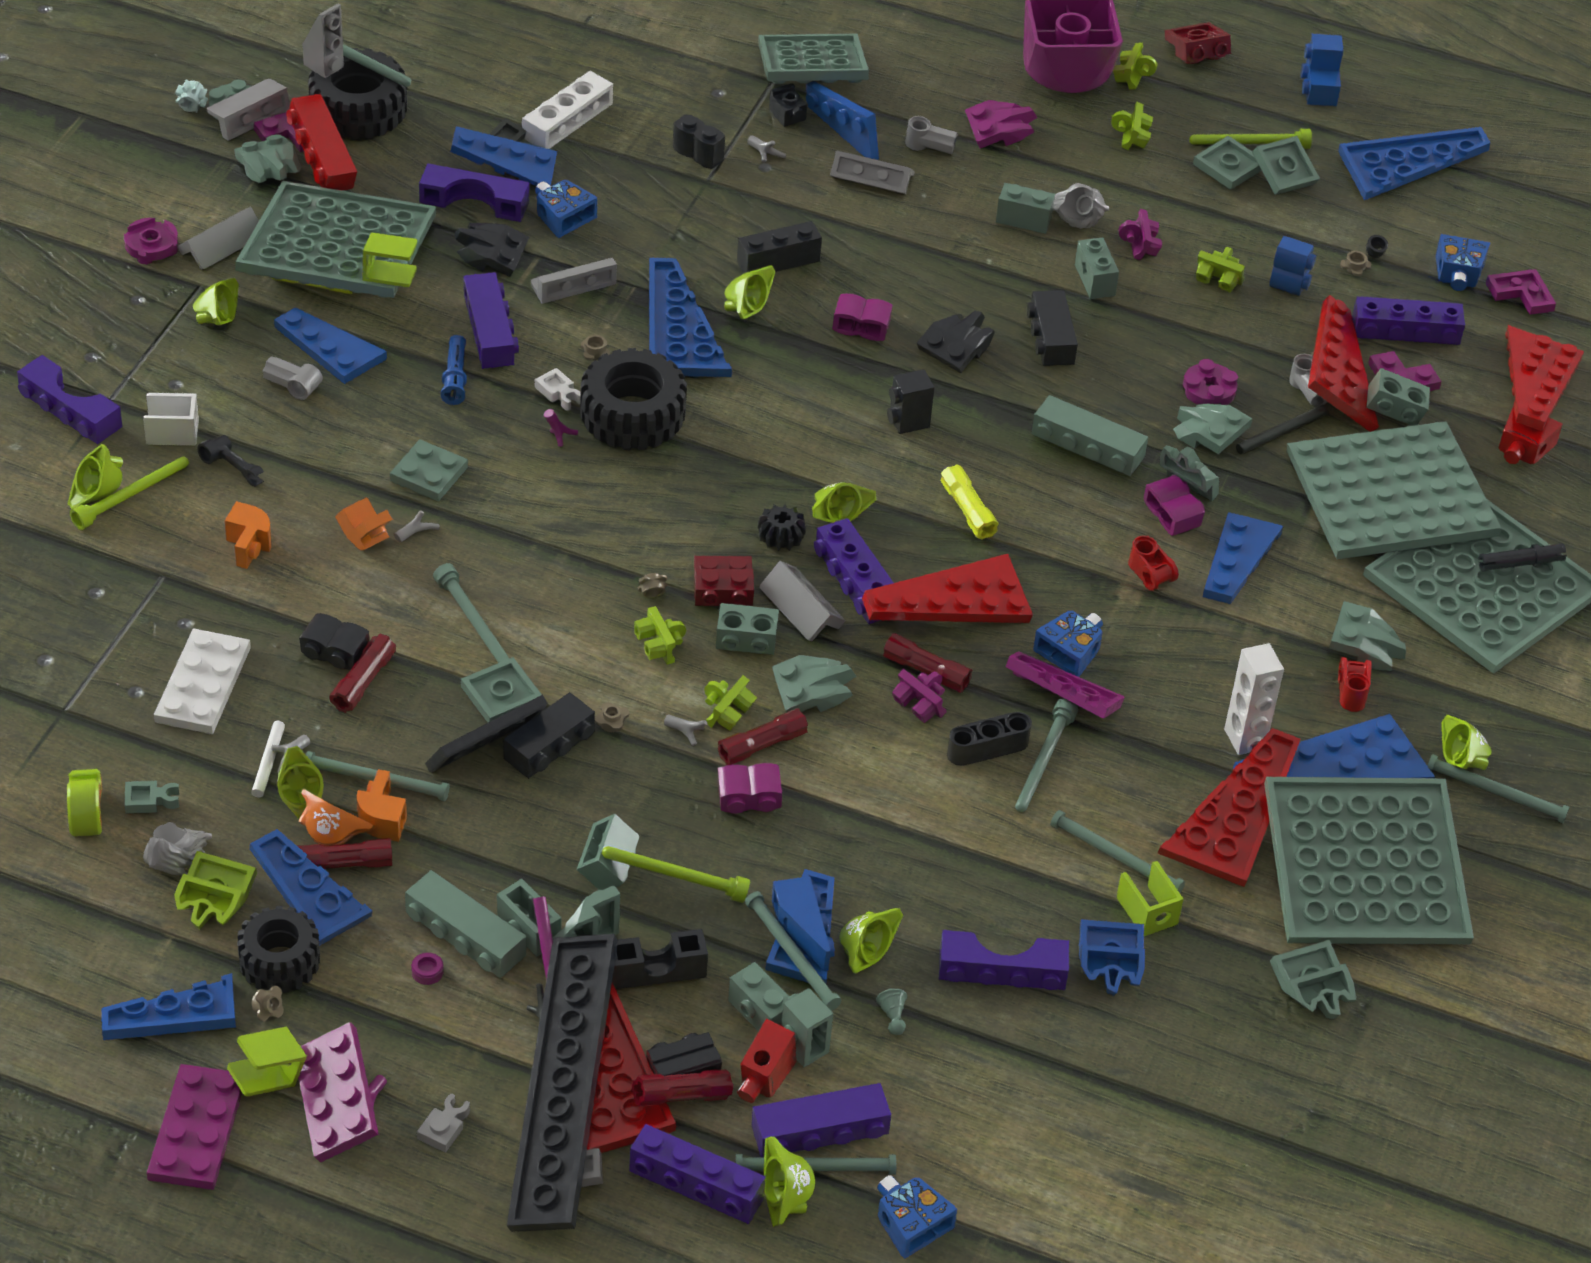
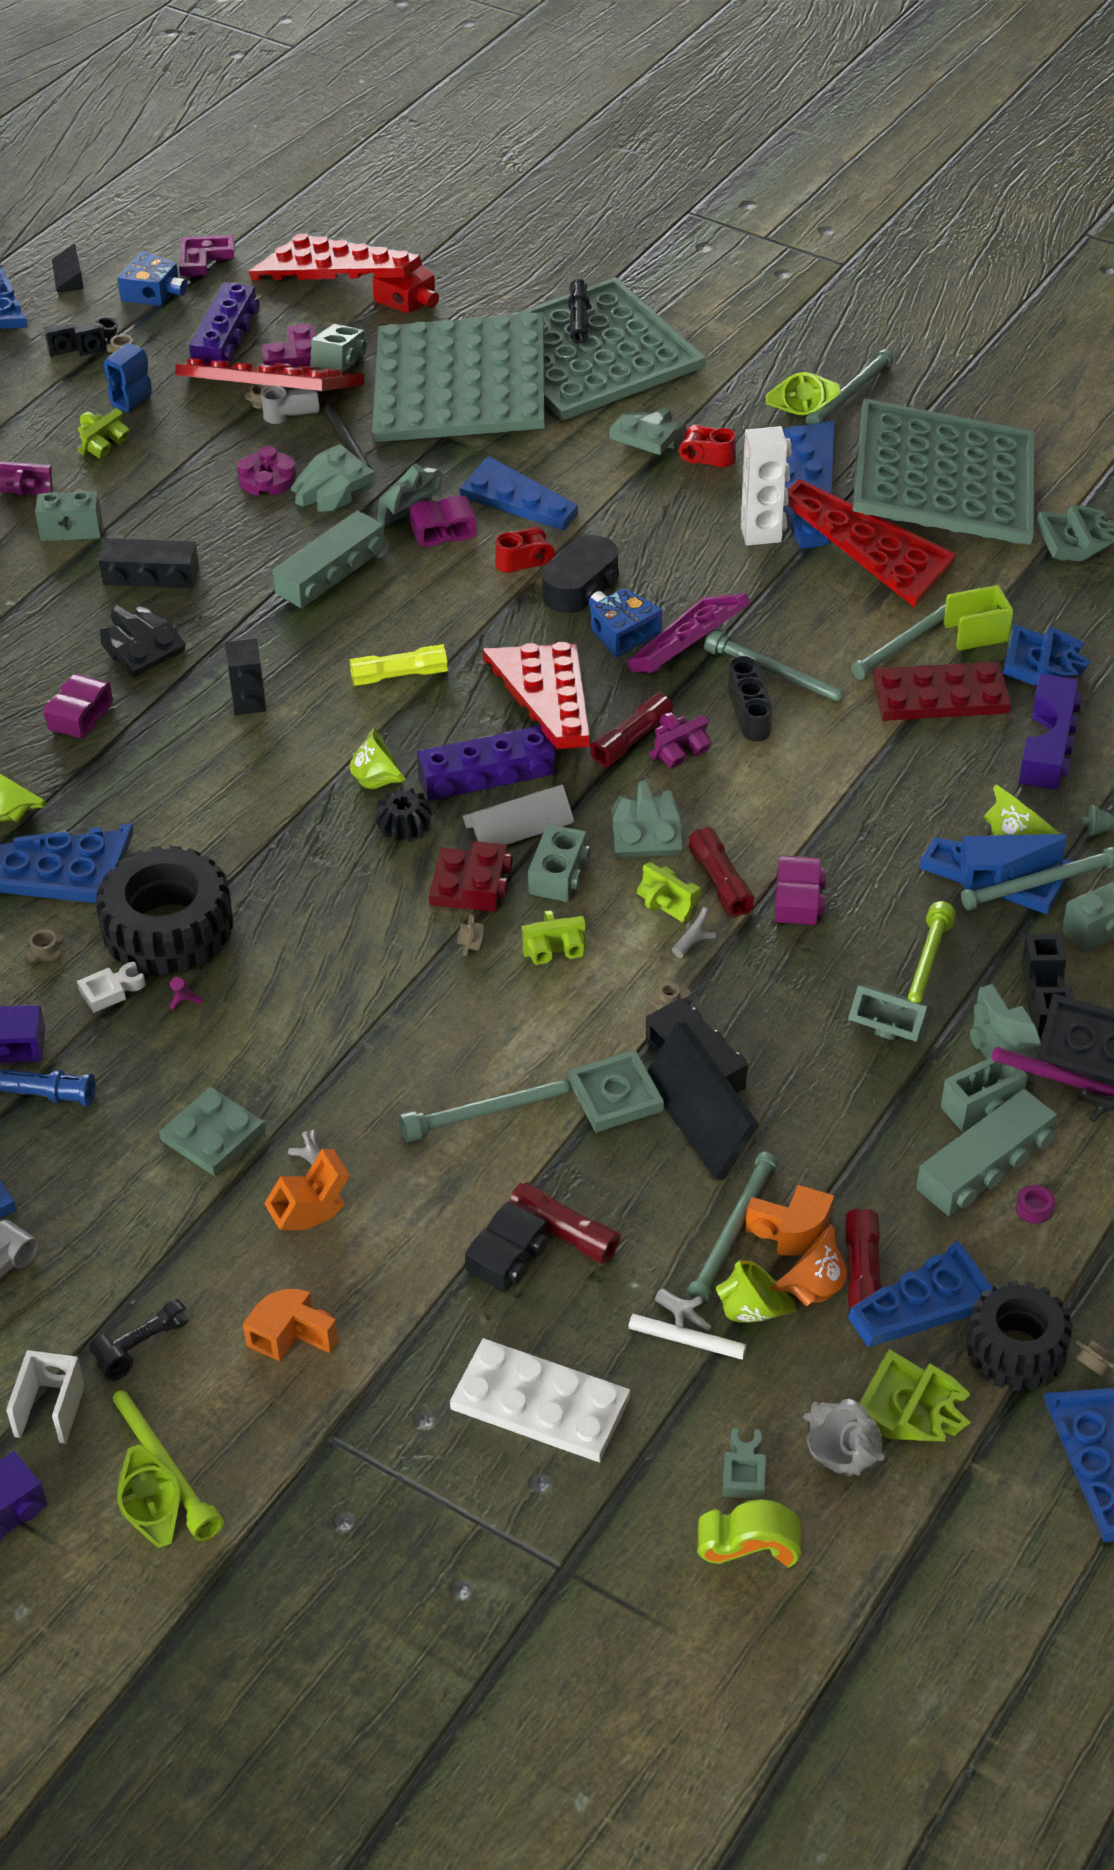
camera: 75 degrees left, 0 degrees up
none -> black slope [44,323,107,357]
none -> black slope [52,244,84,292]
none -> black brick [541,535,619,613]
none -> dark red plate [873,661,1011,721]

